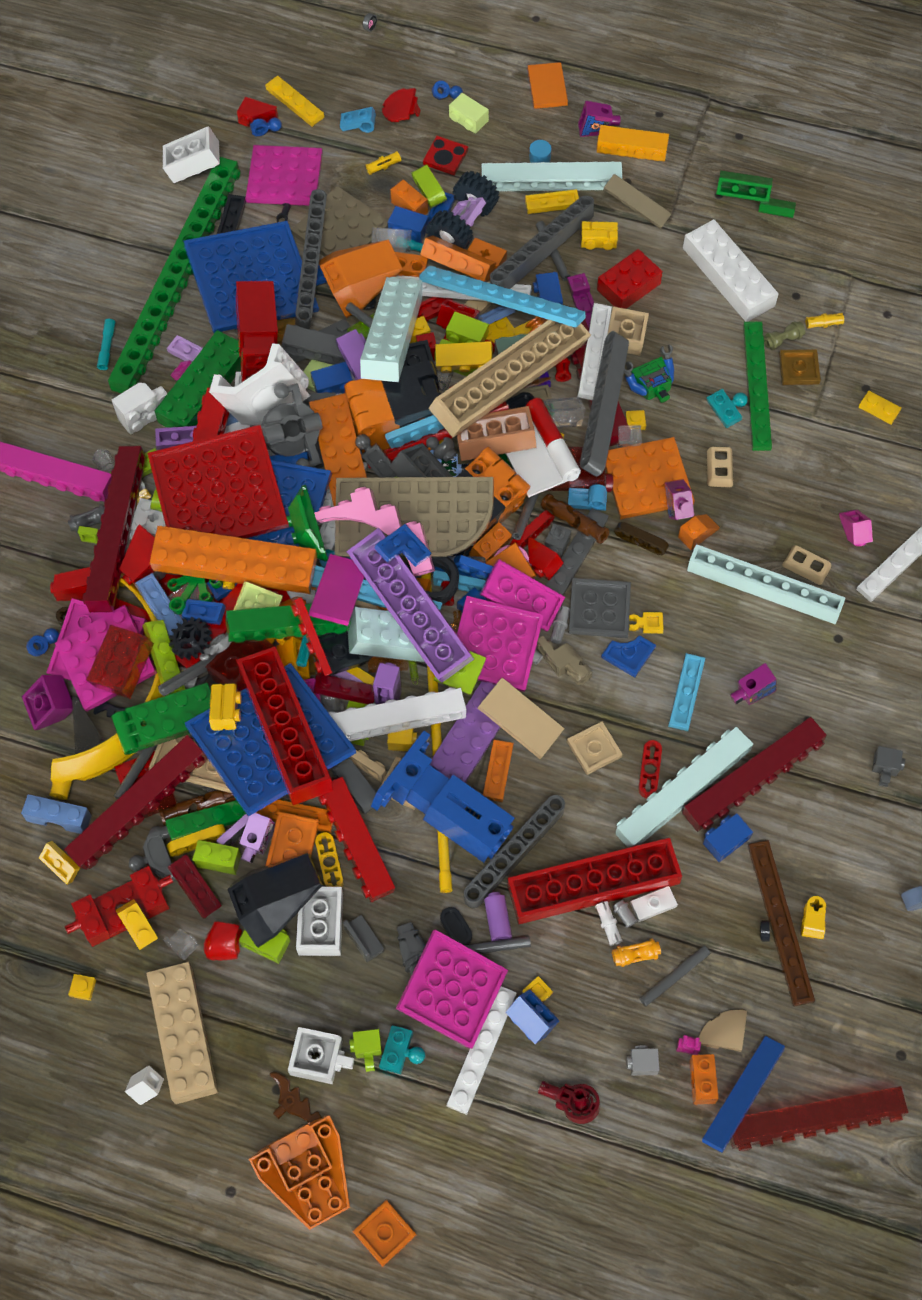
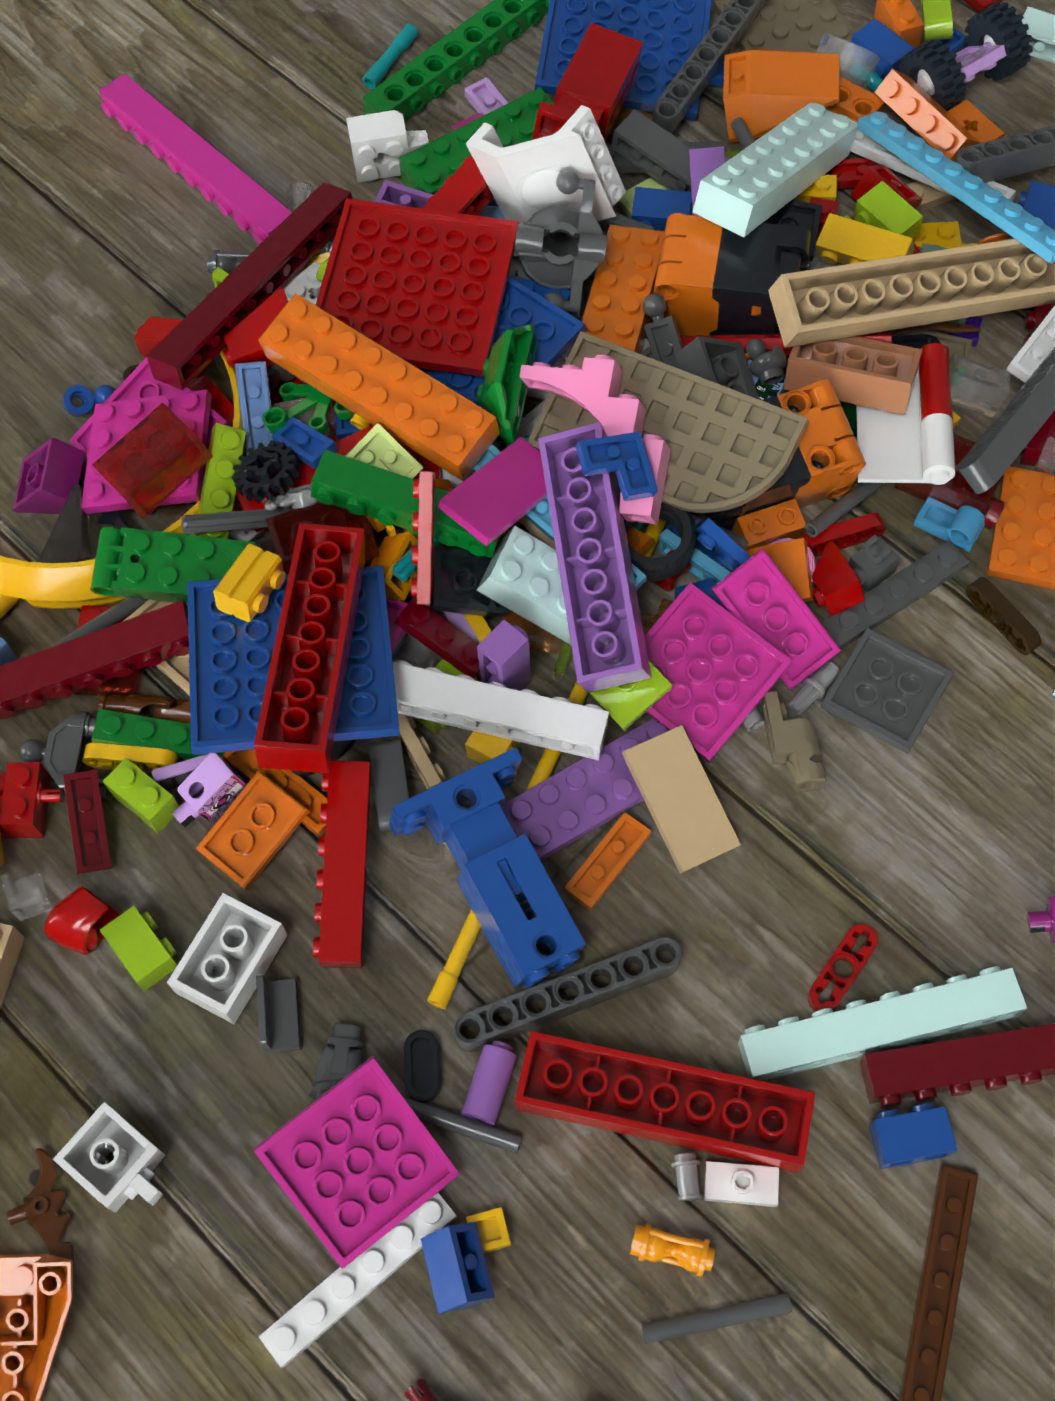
camera: 30 degrees right, 0 degrees up
black wedge [227,853,323,948] -> none
yellow beam [315,832,344,887] -> none
lime brick [349,1029,382,1072] -> none
teal plate [379,1025,426,1075] -> none
medium azure plate [385,415,444,449] -> none
medium blue tile [478,305,515,324] -> none
reddish brown piece [541,493,609,544] -> none
red bush [555,358,571,382] -> none
tan plate [567,721,623,775] -> none
white pin [595,901,623,946] -> none
blue tile [601,635,656,678] -> none
yellow plate [629,612,663,634] -> none
medium azure tile [668,653,705,731] -> none
black tile [760,920,770,942] -> none
yellow piece [801,896,826,939] -> none

